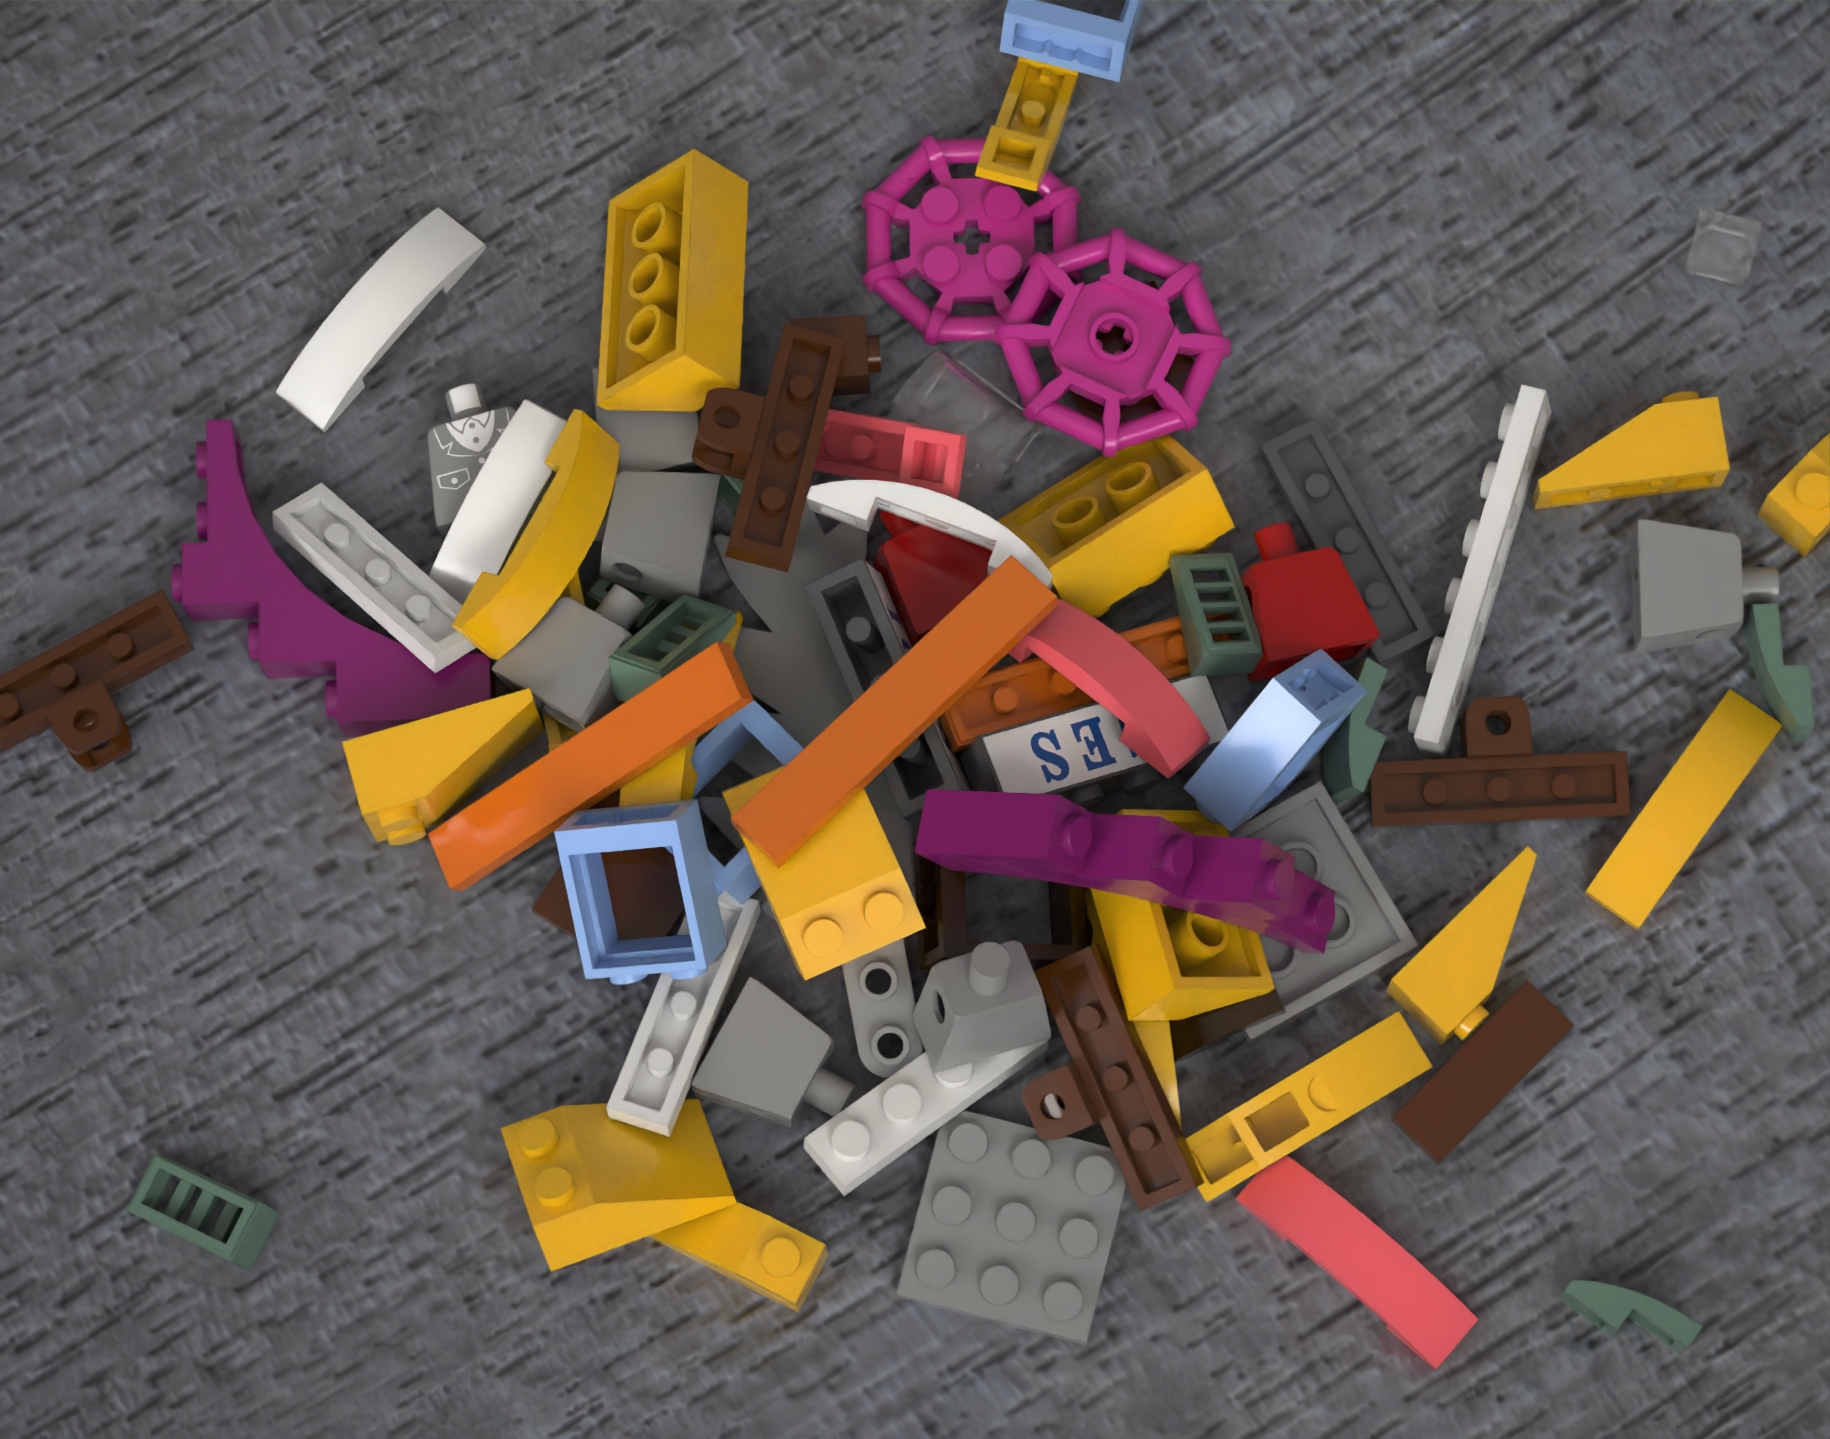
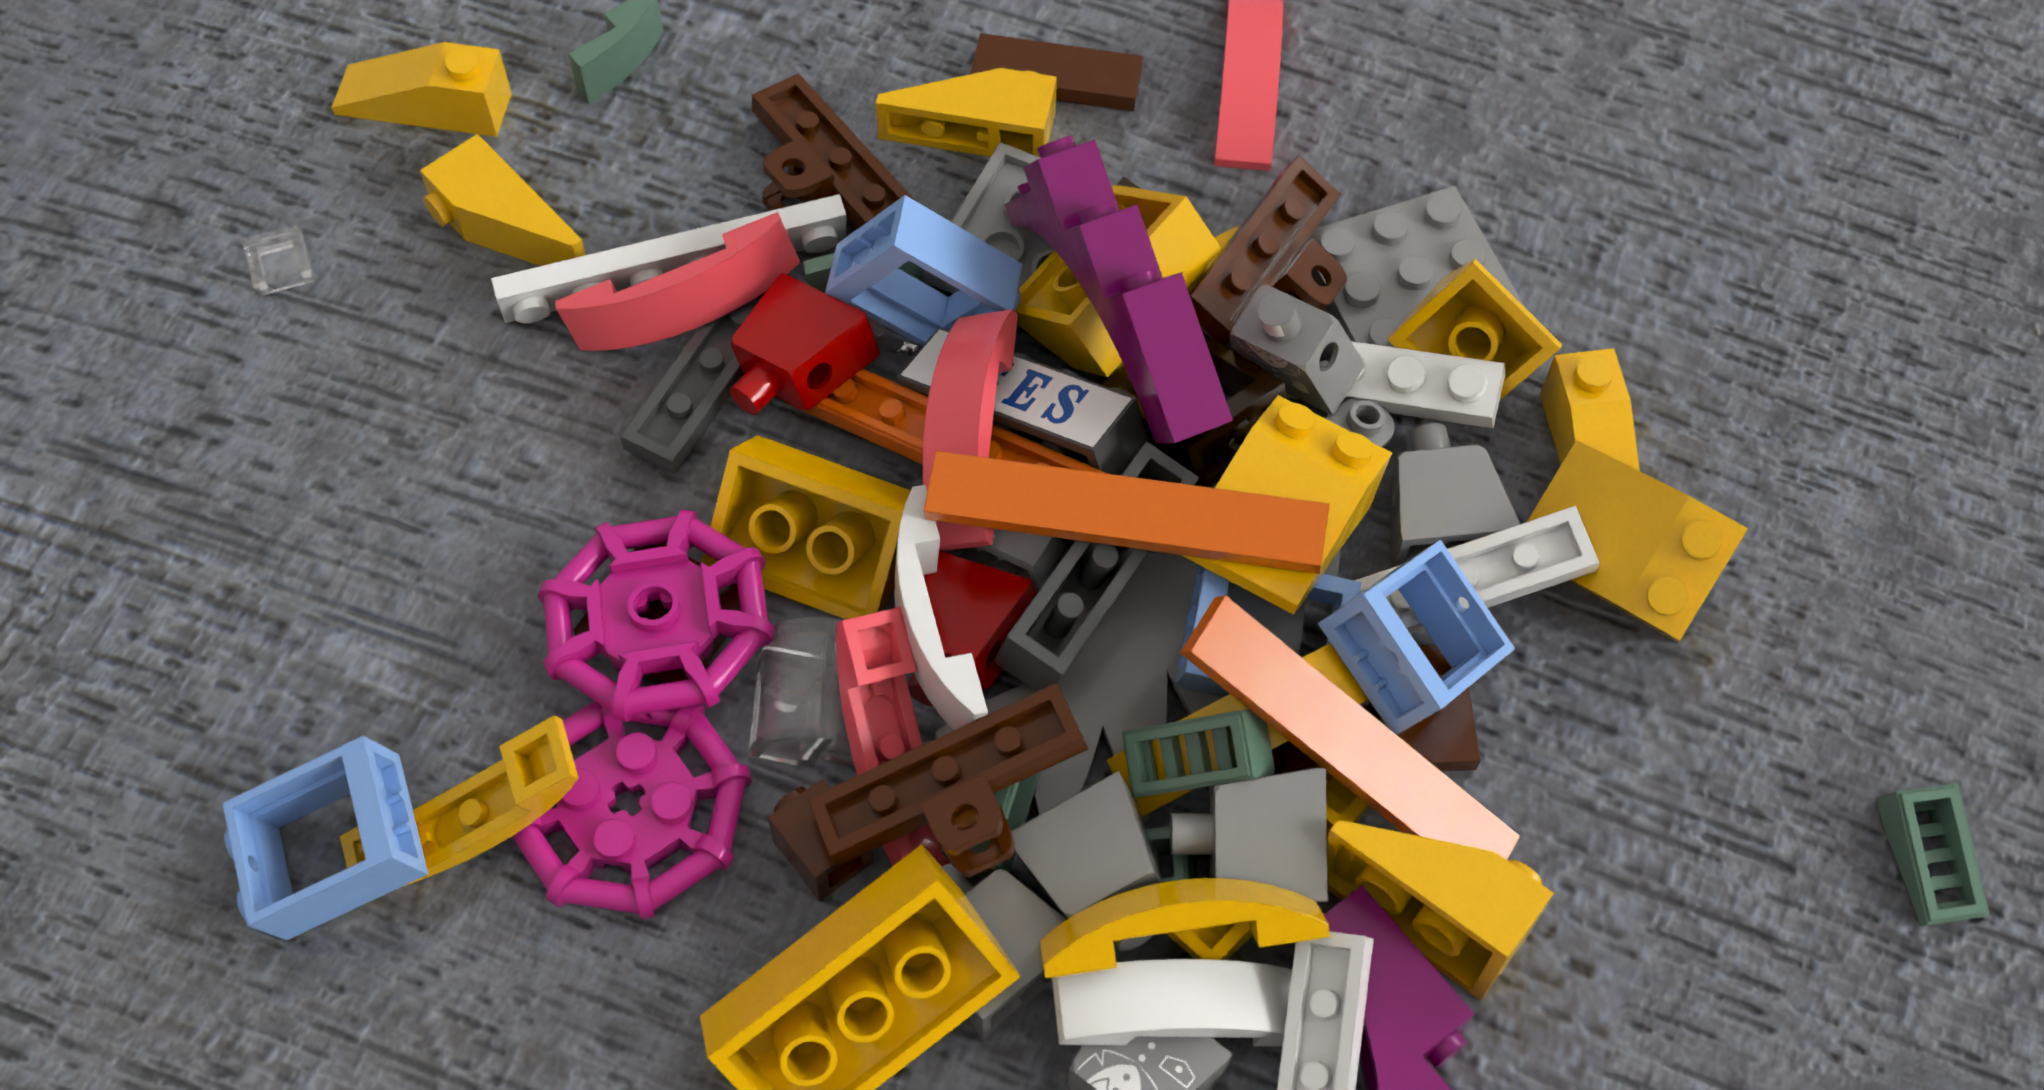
camera: 130 degrees left, 15 degrees down
sand green slope [1169,553,1264,676] -> none
yellow slope [1185,1011,1433,1203] -> none
yellow slope [1585,689,1783,930] -> none
light grey torso [1630,519,1779,653] -> none
none -> coral slope [554,212,800,351]
none -> yellow slope [1387,259,1562,400]

